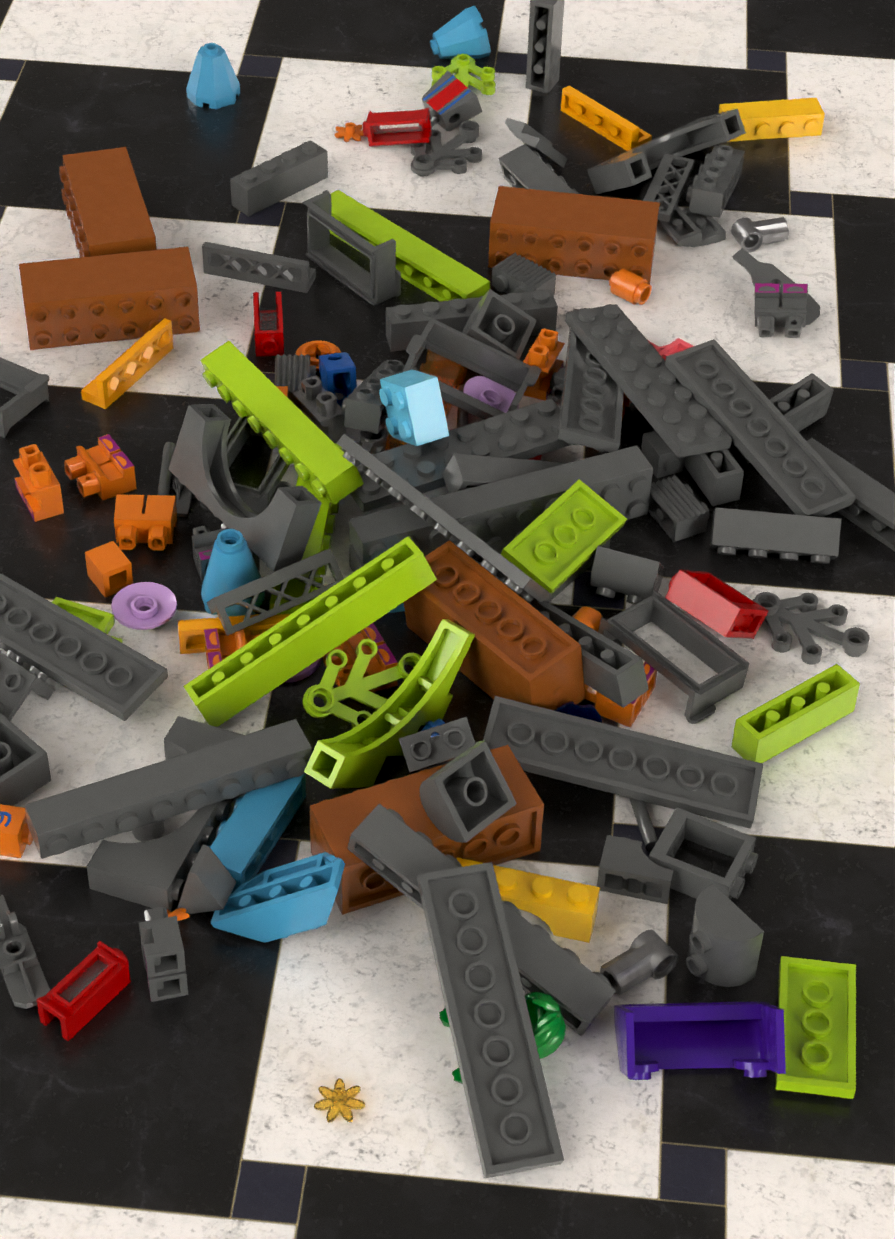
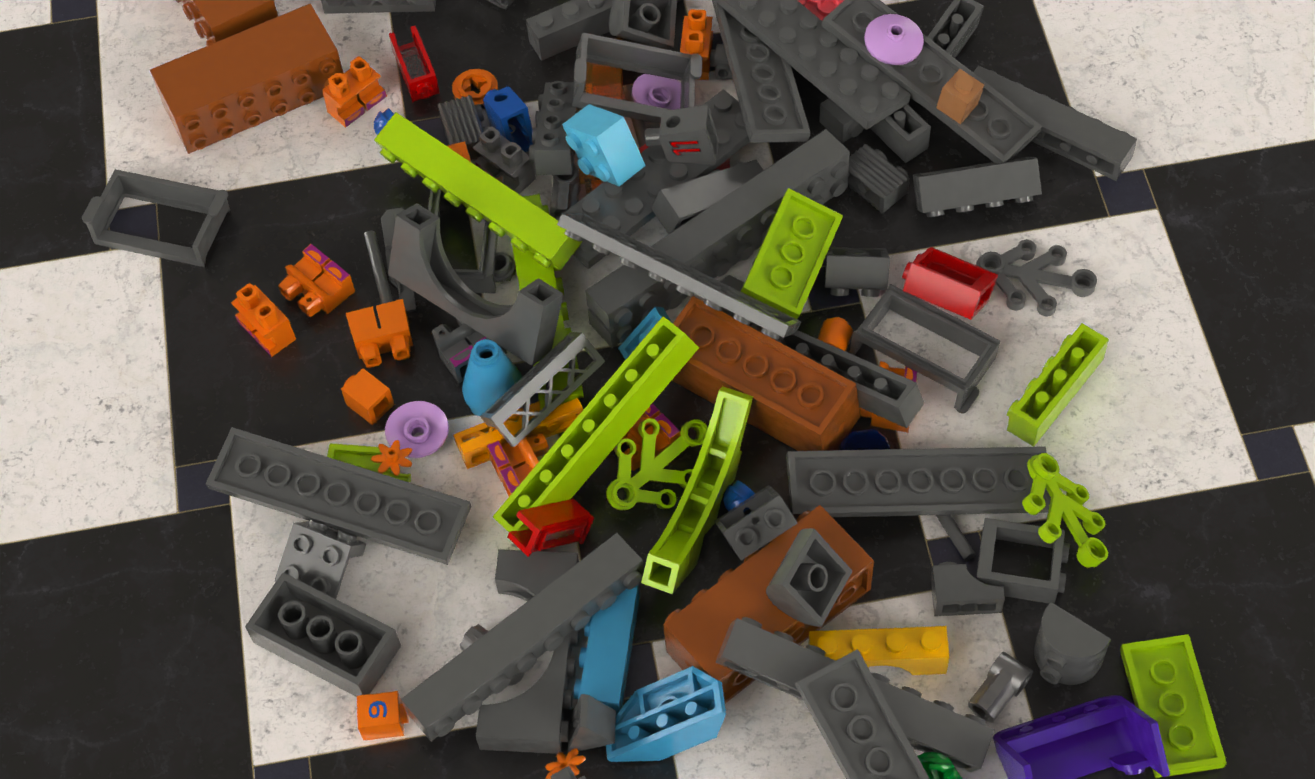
camera: 10 degrees left, 15 degrees up
light orange fence [81,318,173,409] -> none
none -> orange hips [322,56,387,128]
none -> orange plant [371,440,412,476]
none -> red window [507,499,594,557]
none -> dark grey torso [645,105,719,165]
none -> lavender dish [864,14,924,65]
none -> medium nougat brick [936,69,984,124]
none -> lime plant [1022,453,1108,568]

